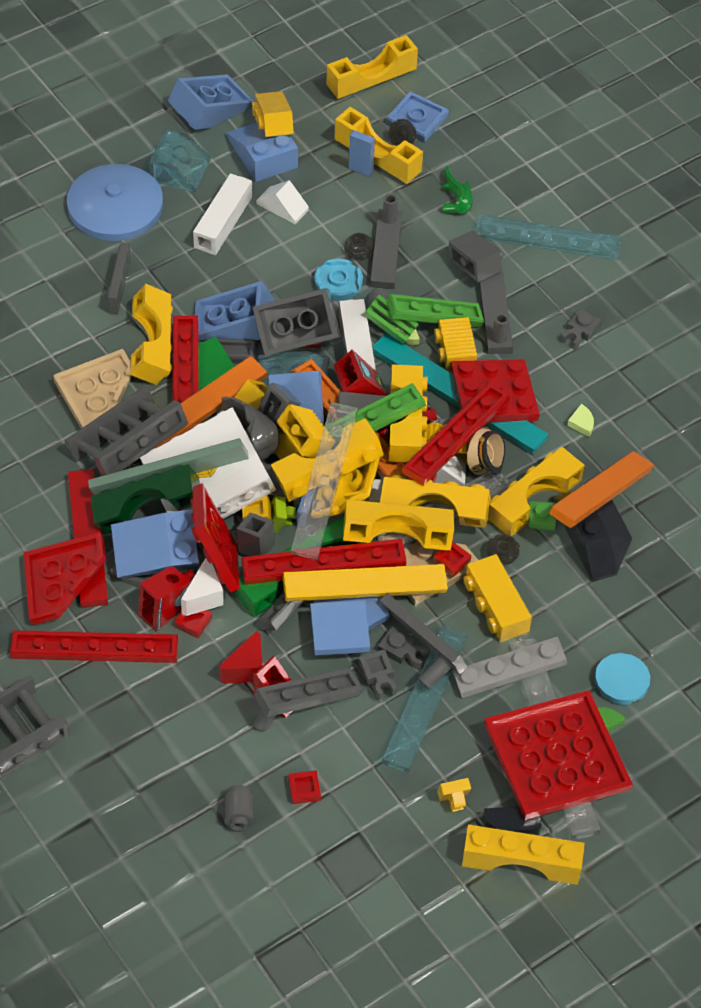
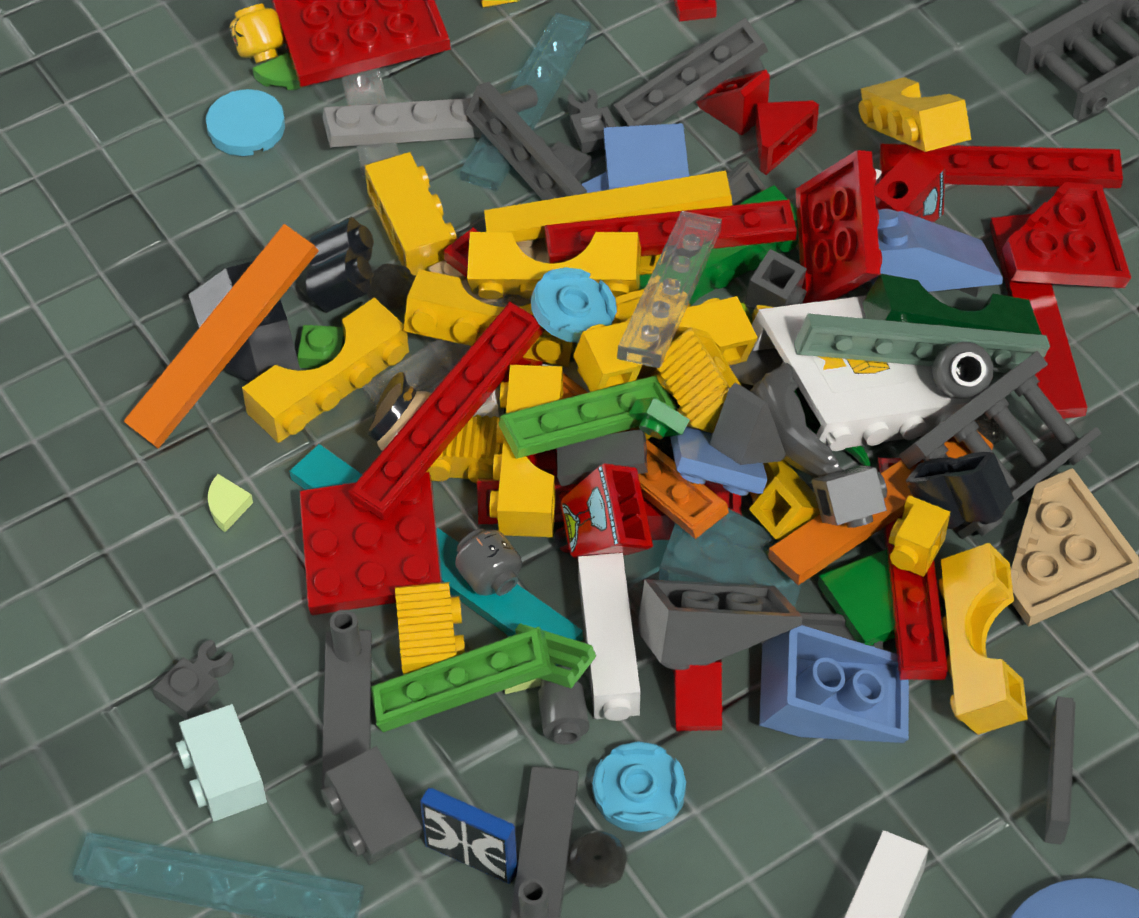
camera: 175 degrees left, 0 degrees up
none -> light aqua brick [176,704,267,822]
none -> yellow head [230,3,285,64]
none -> black brick [306,216,374,313]
none -> tile [420,788,517,884]
none -> dark grey head [455,528,522,596]
none -> medium azure tile [531,267,617,343]
none -> green plate [628,397,690,439]
none -> brick [811,465,887,528]
none -> yellow arch [859,77,971,152]
none -> yellow brick [889,495,950,577]
none -> black brick [906,452,1014,529]
none -> dark grey head [932,342,993,399]

